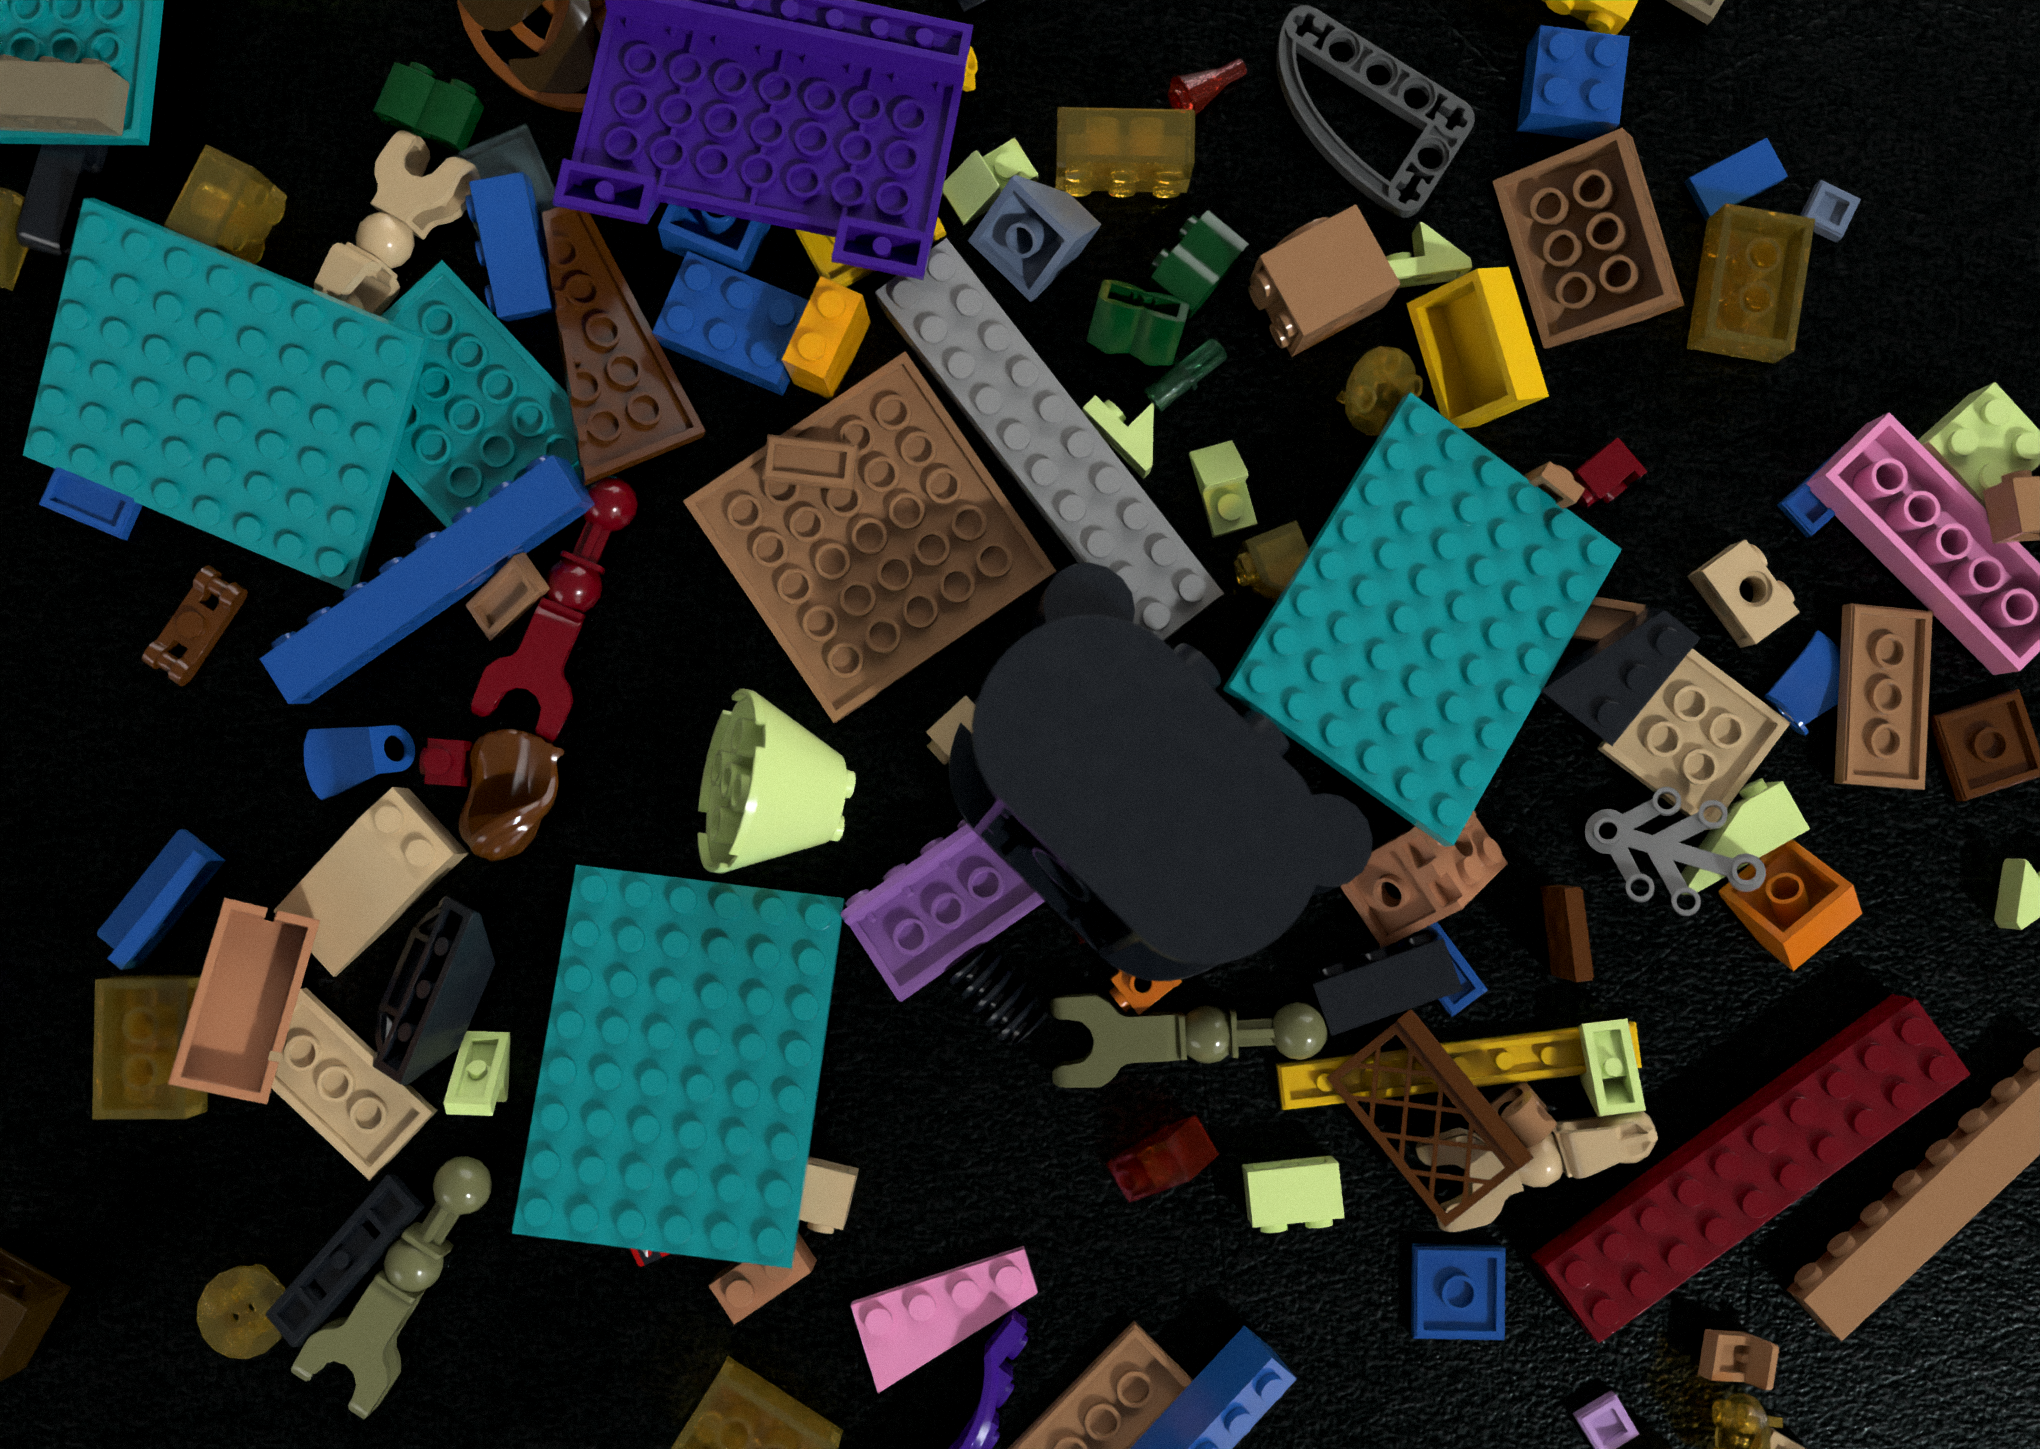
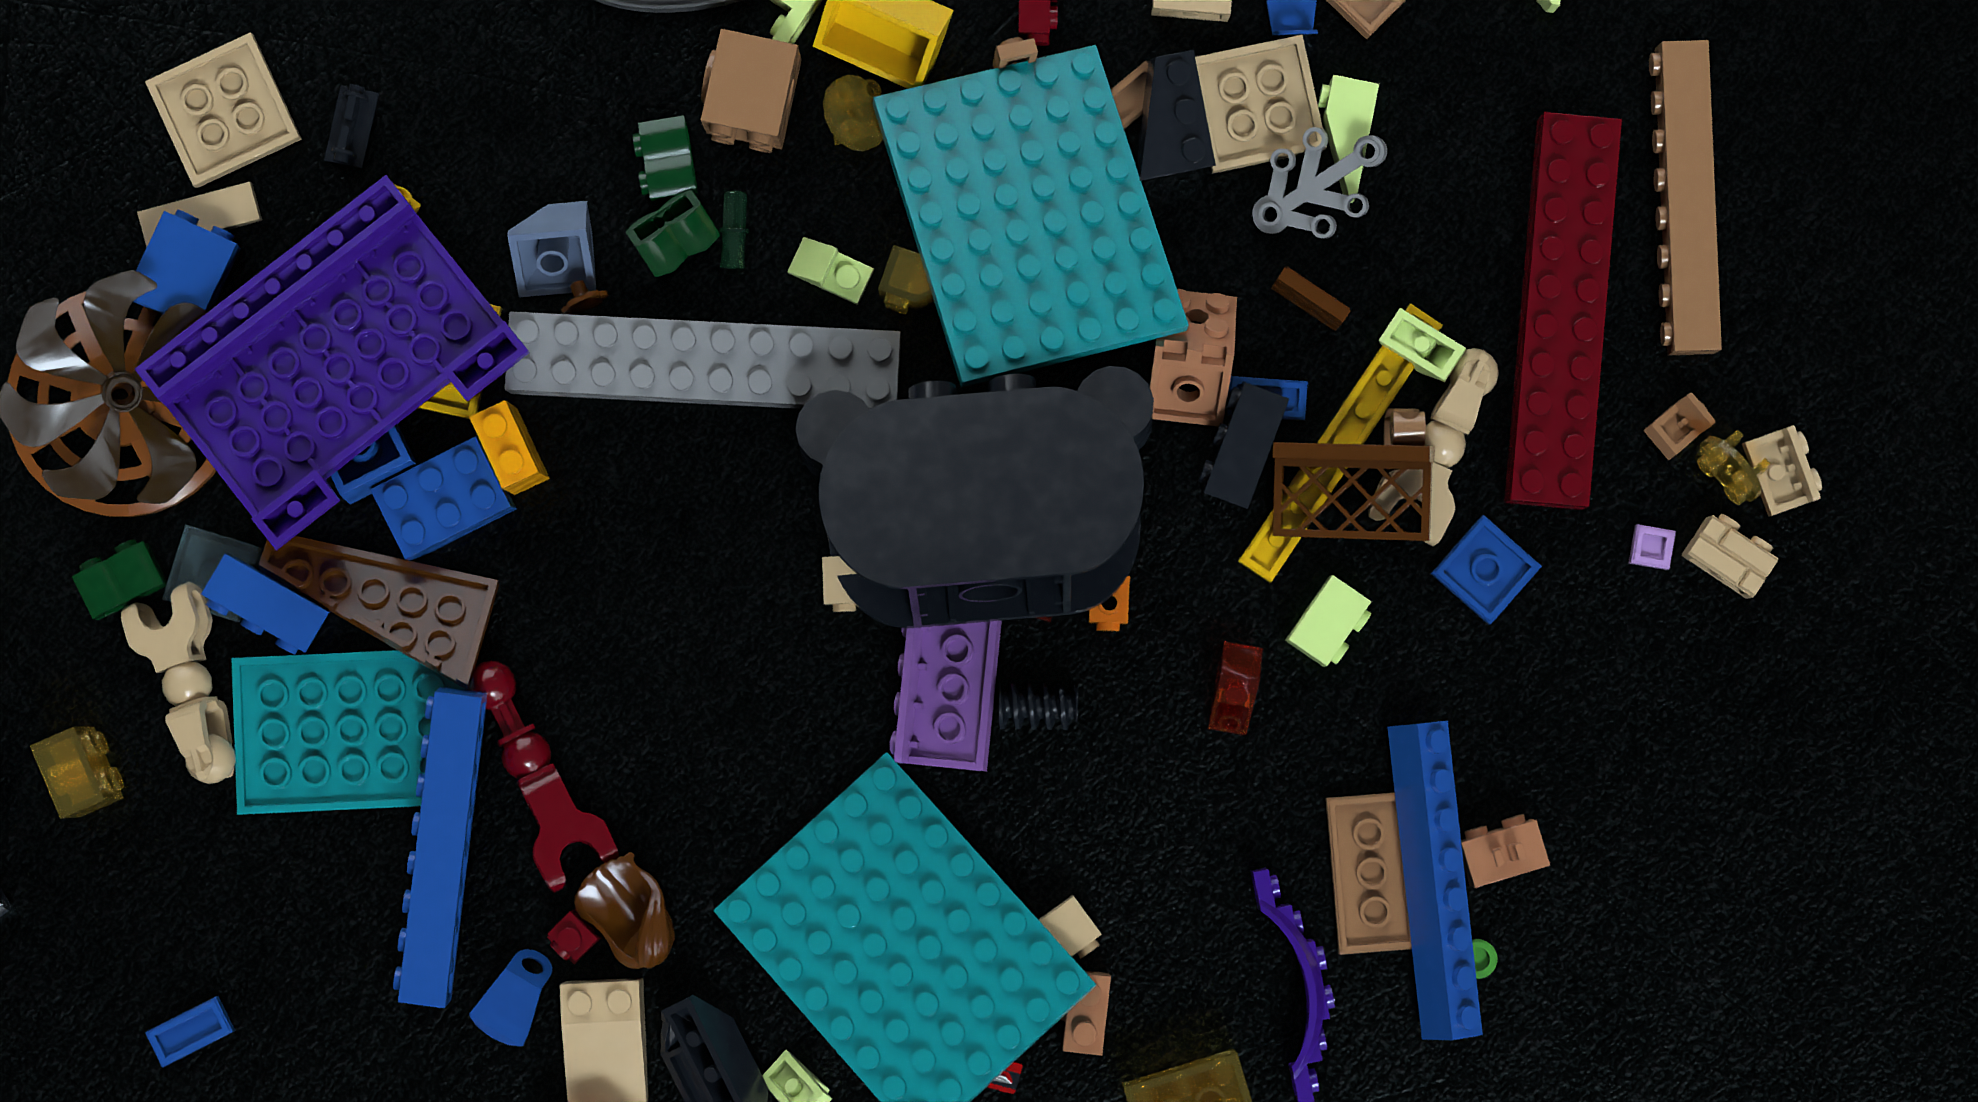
camera: 50 degrees left, 0 degrees up
teal plate [23,198,431,590] -> none
reddish brown plate [142,565,248,686] -> none
medium nougat tile [465,552,550,641] -> none
medium nougat plate [683,351,1057,723] -> none
yellowish green cone [697,689,856,873] -> none
medium nougat tile [762,434,858,492] -> none
bright pink wing [851,1246,1038,1393] -> none
yellowish green slope [942,137,1038,226] -> none
olive piece [1049,992,1328,1088] -> none
clear yellow brick [1055,107,1195,198] -> none
yellowish green slope [1082,395,1154,479] -> none
clear red cone [1168,58,1247,119] -> none
orange slope [1718,839,1862,971] -> none
none -> reddish brown plant [561,280,609,315]

